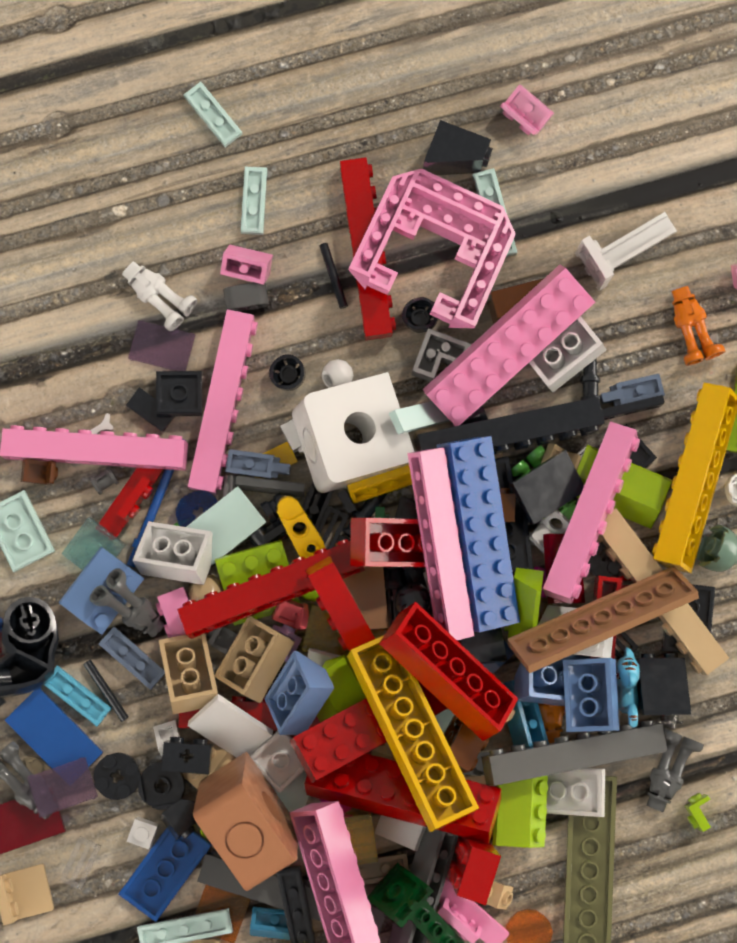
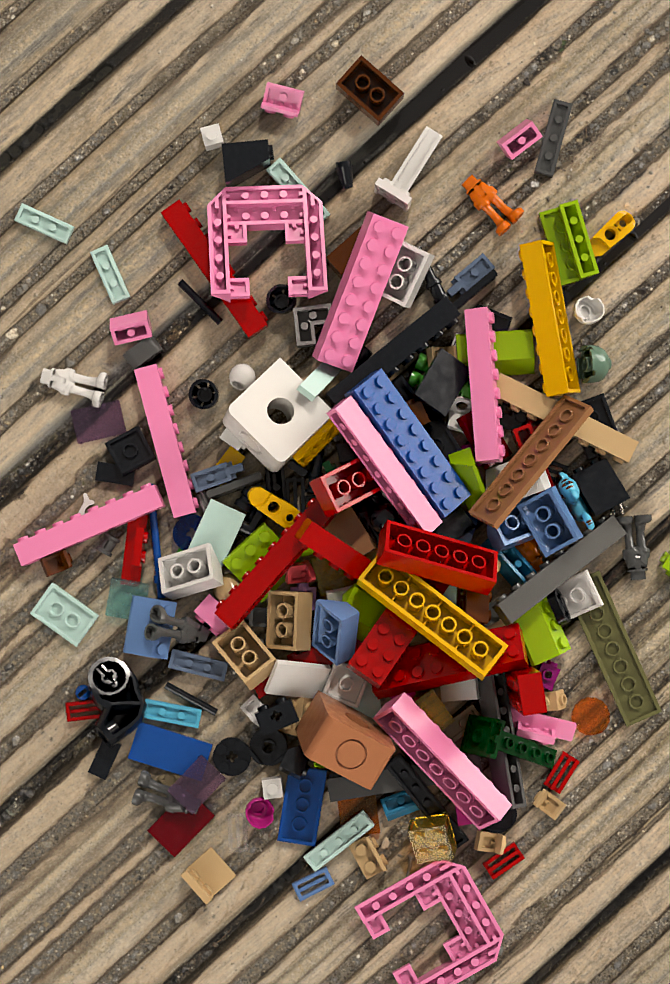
camera: 20 degrees left, 5 degrees up
none -> white brick [200,123,224,151]
none -> dark pink hair [245,797,274,829]
none -> black cone [335,160,353,189]
none -> reddish brown brick [336,55,404,126]
none -> magenta brick [538,660,561,691]
none -> black beam [547,589,571,625]

